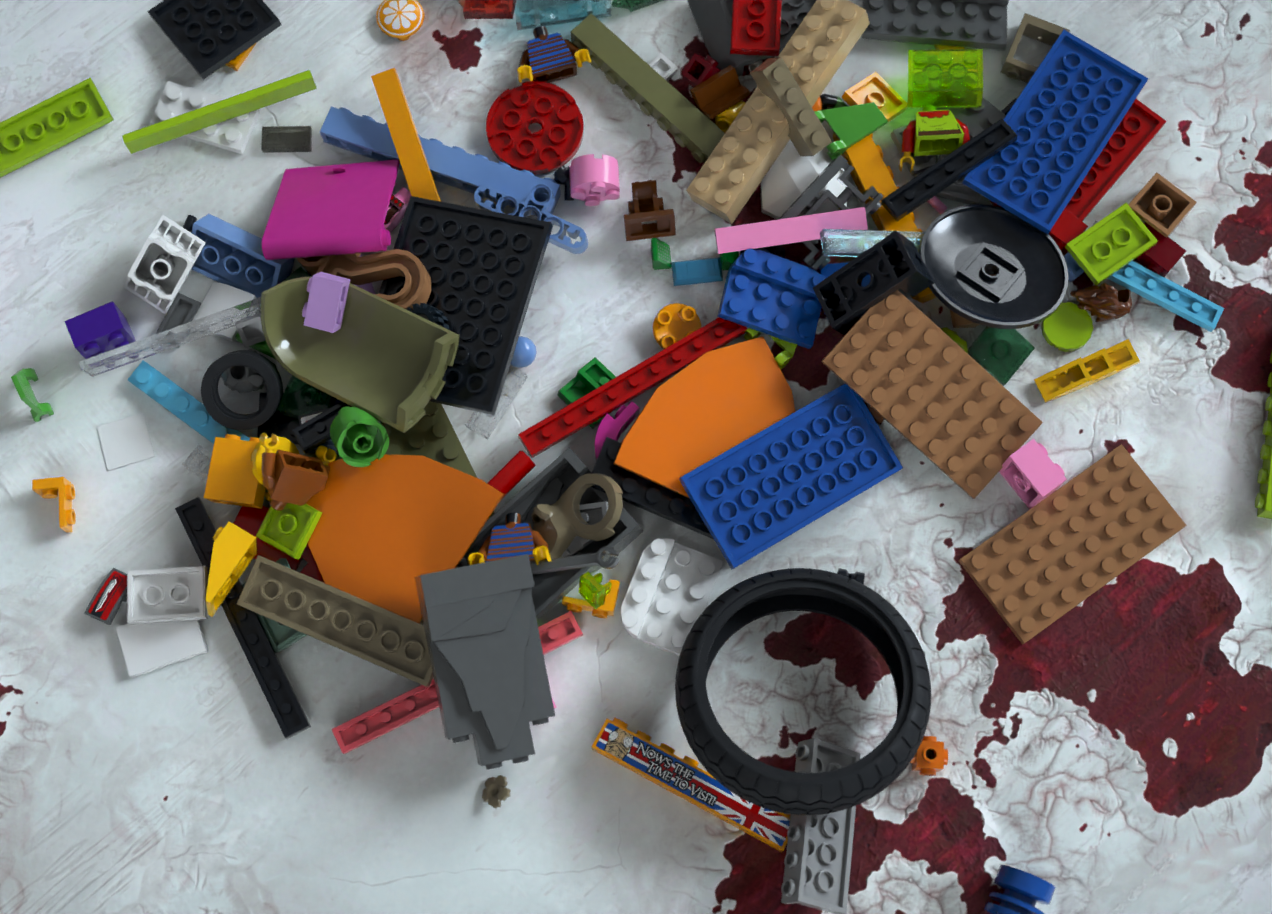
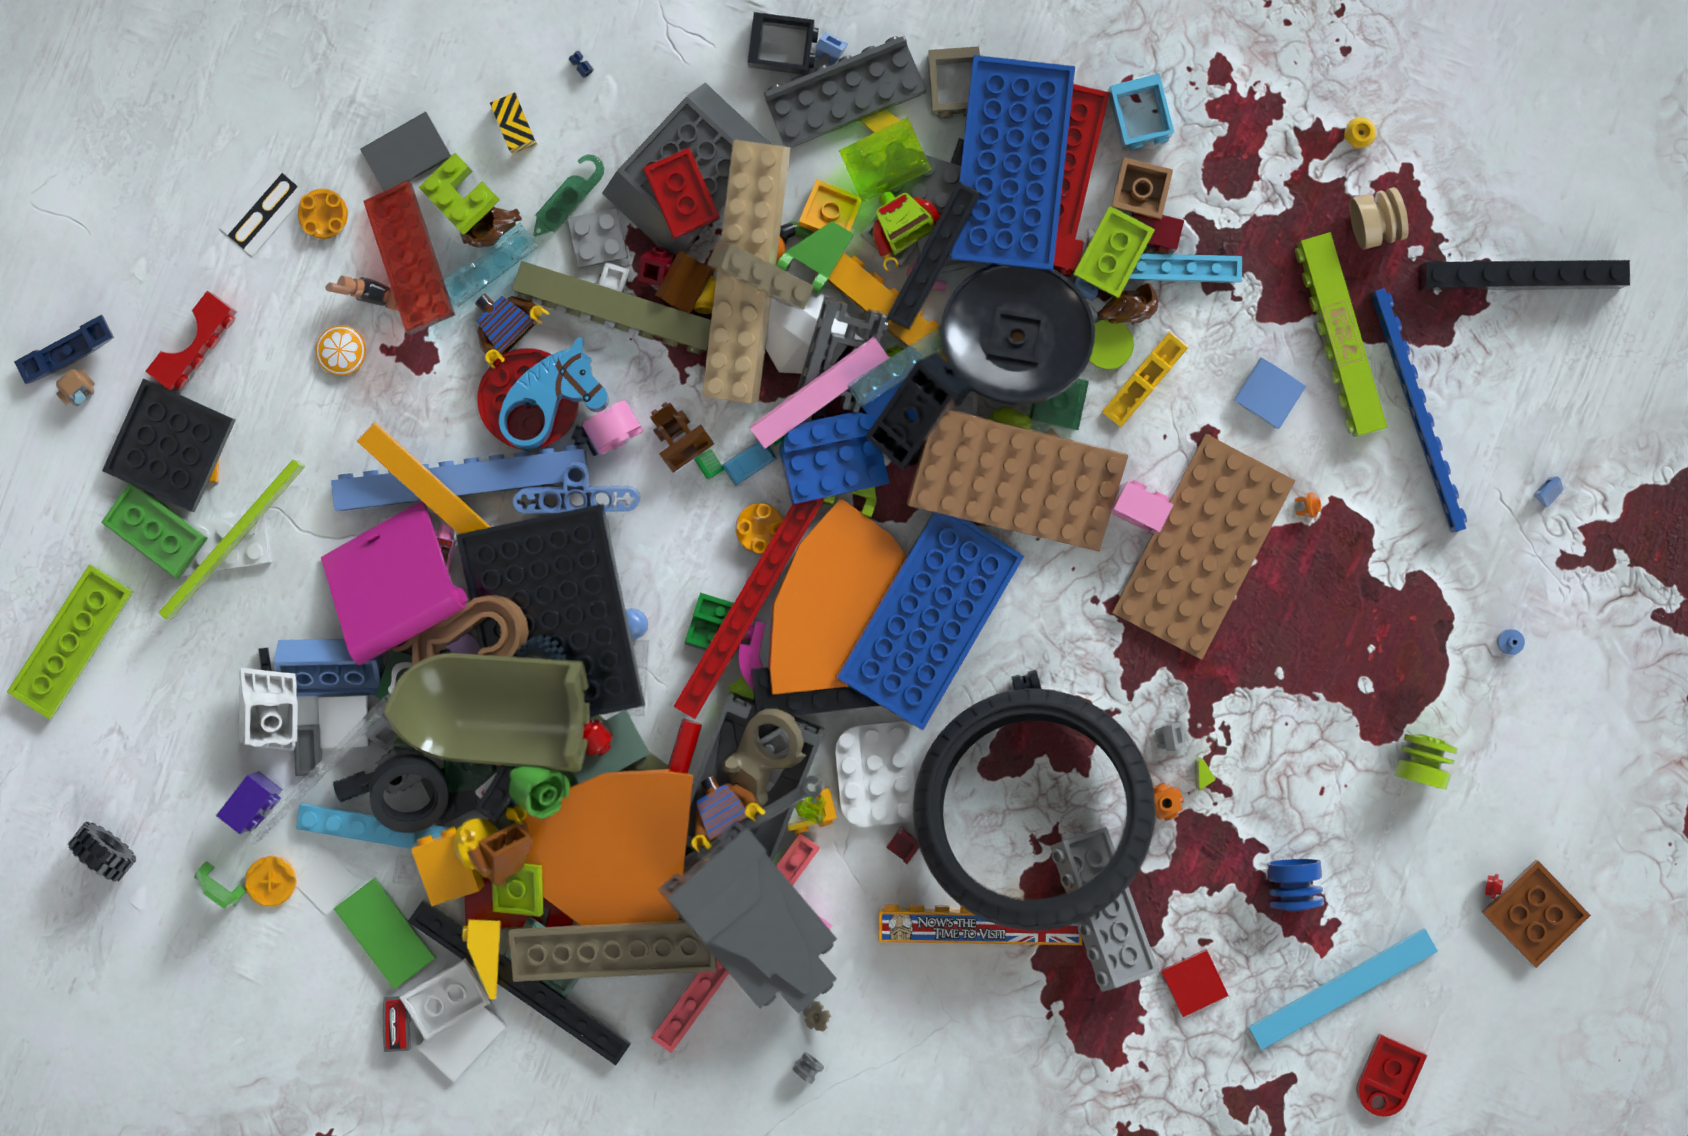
camera: 30 degrees left, 15 degrees up
light orange bracket [32,477,76,533] -> none
clear smoke tile [261,126,312,153] -> none
lavender brick [302,272,350,333] -> none
none -> bright green tile [101,483,208,579]
none -> light orange tile [245,855,297,906]
none -> black hinge [333,771,374,803]
none -> bright green tile [334,877,436,989]
none -> dark azure animal [499,337,609,449]
none -> light grey plate [567,208,628,269]
none -> sand green tile [572,710,650,783]
none -> red head [582,718,613,756]
none -> clear neon green slope [727,676,754,700]
none -> dark grey wheel [792,1052,824,1084]
none -> dark red panel [886,826,919,864]
none -> medium azure window [1108,73,1175,151]
none -> light grey tile [1155,722,1186,751]
none -> lime slope [1195,757,1216,790]
none -> medium blue slope [1234,357,1306,429]
none -> orange plate [1295,492,1321,518]
none -> lime wheel [1394,734,1458,790]

